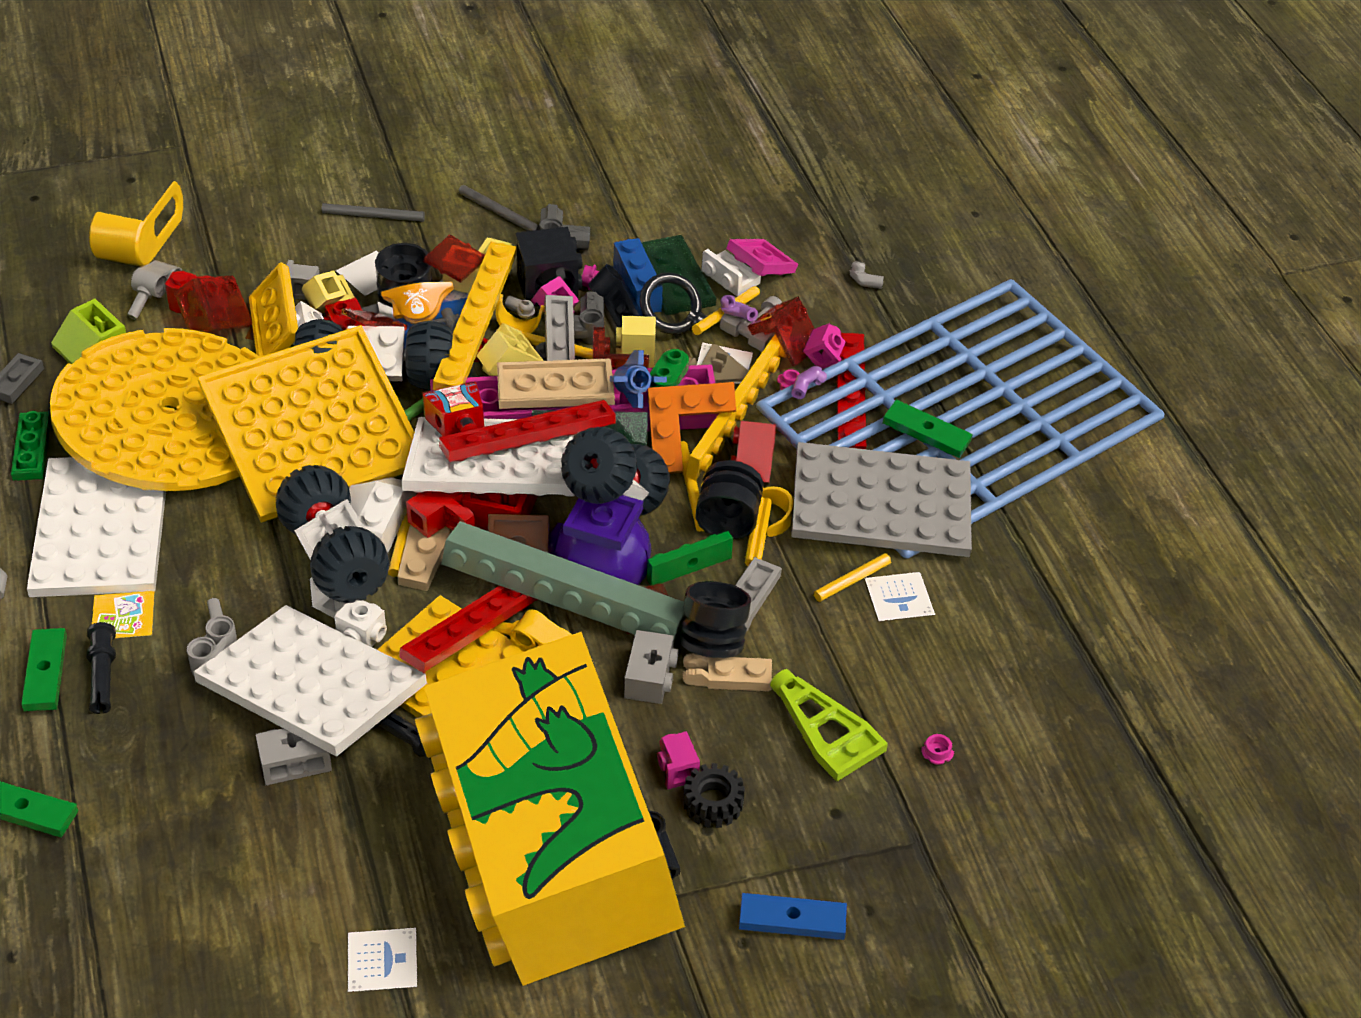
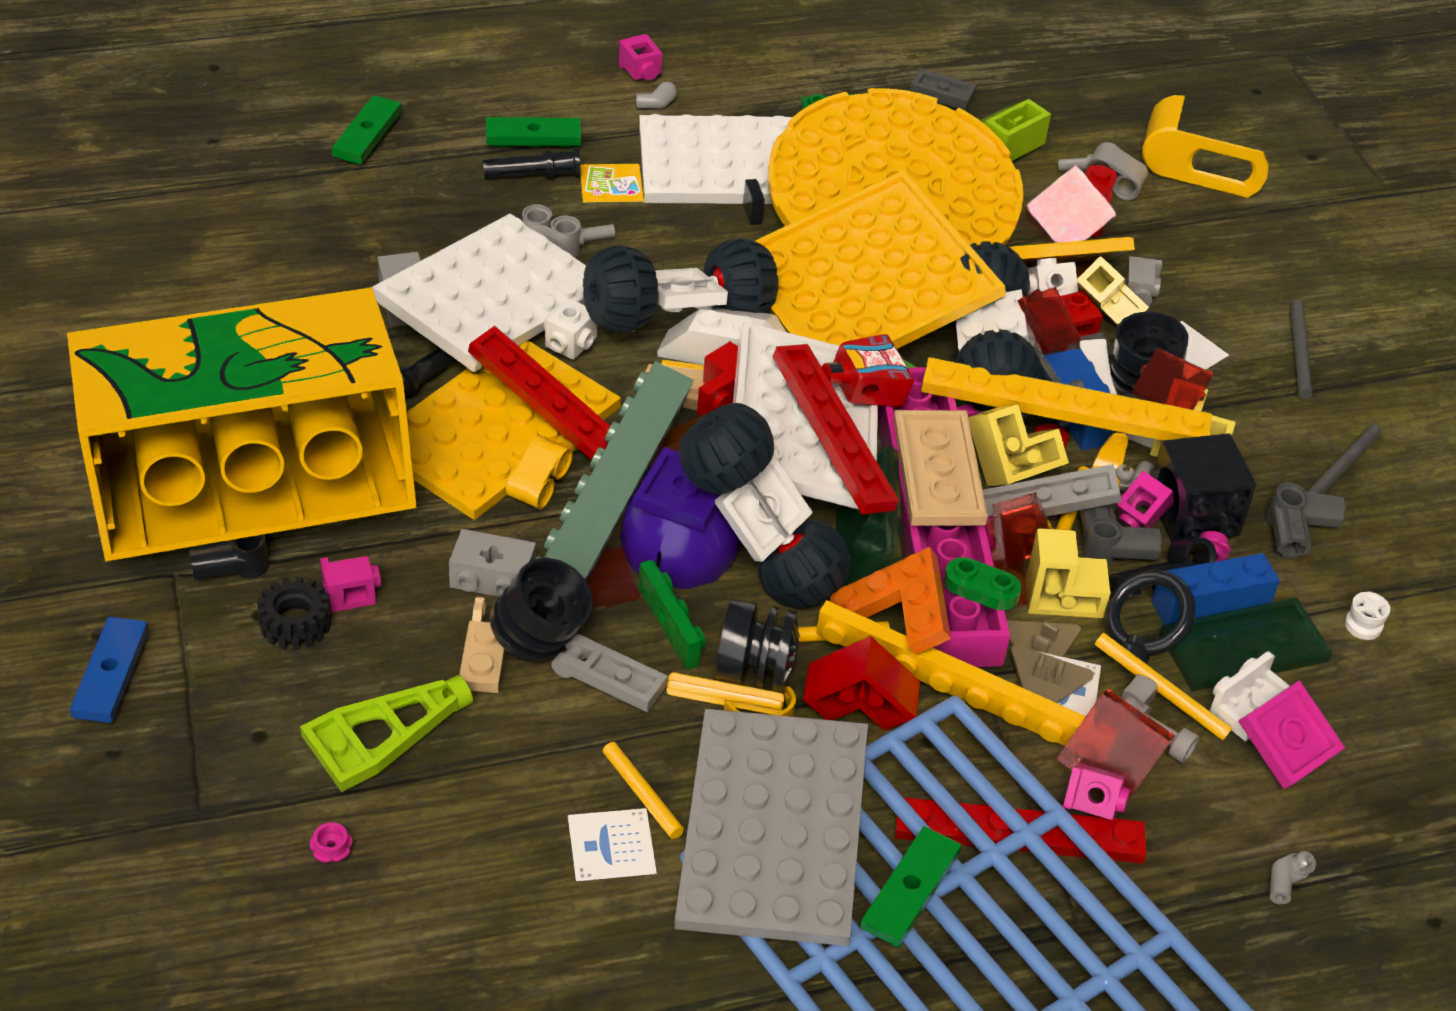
camera: 90 degrees right, 0 degrees up
light orange hat [381,282,454,324] -> none
blue brick [610,350,667,408] -> none
medium lavender arm [720,295,758,322] -> none
dark pink plate [777,369,800,390] -> none
medium lavender arm [791,366,827,399] -> none
none -> black tile [743,179,765,225]
none -> white wheel [1345,592,1390,640]

